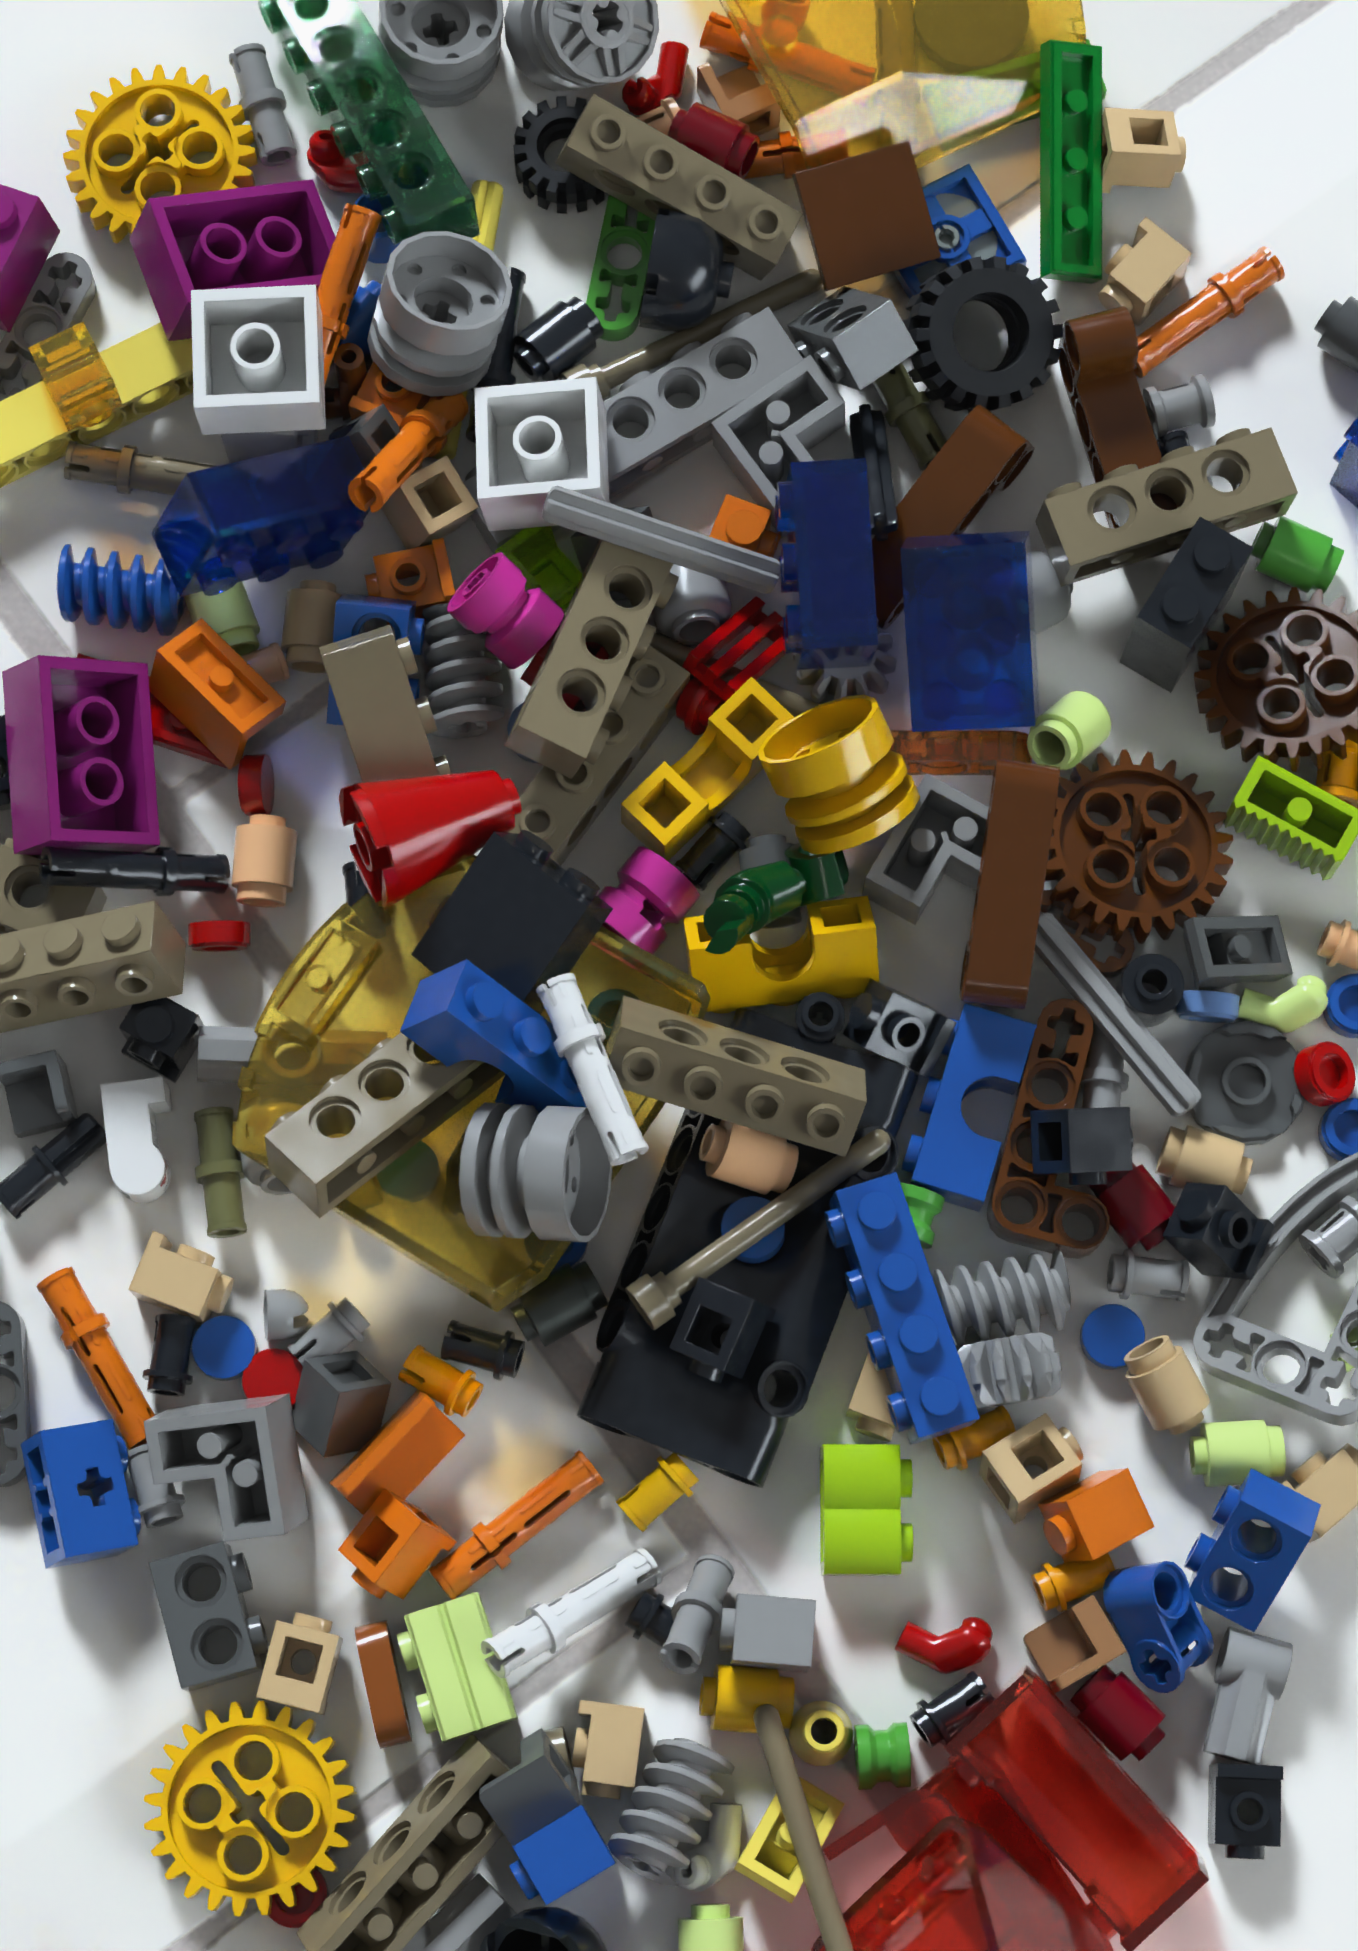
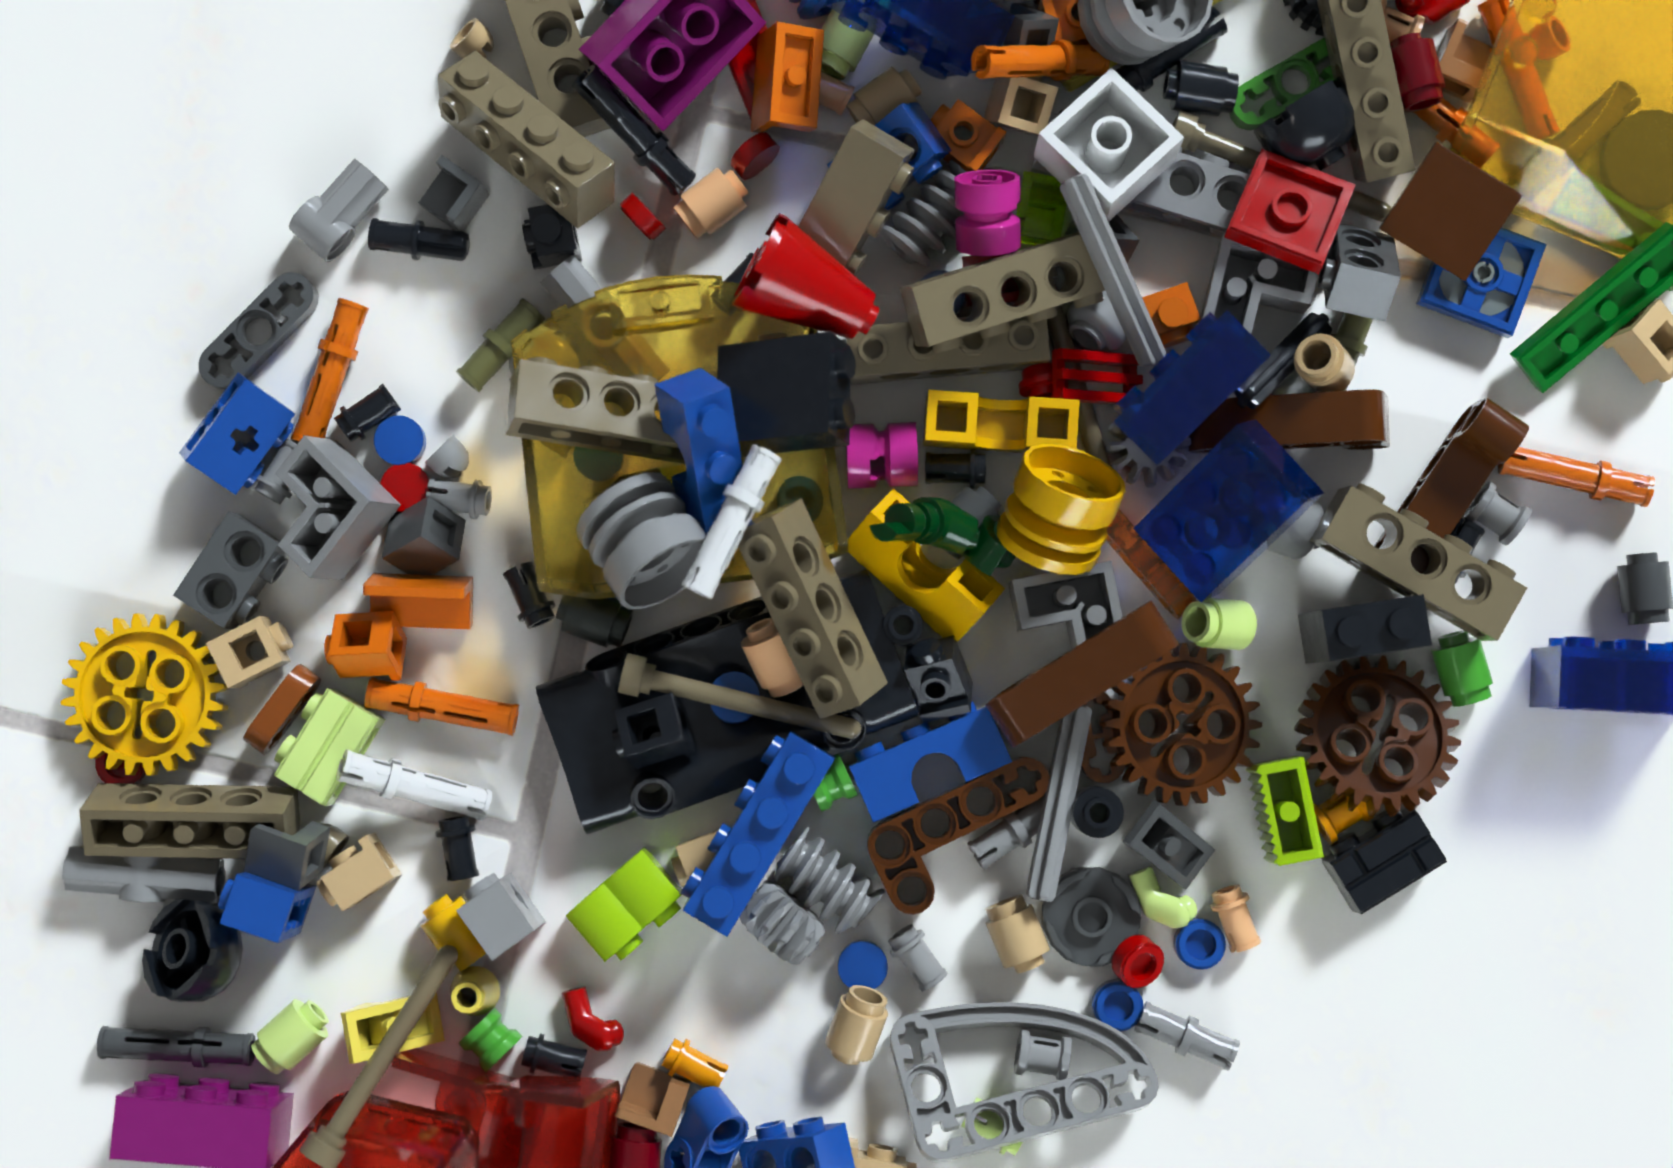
camera: 45 degrees right, 10 degrees up
white leg [100,1076,172,1203] -> none
tan brick [128,1231,234,1324] -> none
light orange pin [398,1345,483,1417] -> none
light grey piece [607,1738,735,1886] -> none
yellow pin [616,1453,699,1532] -> none
light grey pin [659,1554,735,1674] -> none
white arm [674,1803,742,1892] -> none
black tyre [903,256,1063,413] -> none
light orange pin [932,1405,1016,1471] -> none
tan brick [979,1413,1083,1525] -> none
black brick [1030,1107,1134,1185] -> none
orange brick [1038,1468,1155,1562] -> none
dark red brick [1088,1162,1176,1252] -> none
tan brick [1098,217,1192,327] -> none
black brick [1163,1182,1275,1280] -> none
medium blue tile [1176,990,1240,1023] -> none
yellowish green brick [1189,1420,1286,1487] -> none
none -> red plate [1224,148,1356,274]
none -> tan brick [1294,334,1355,392]

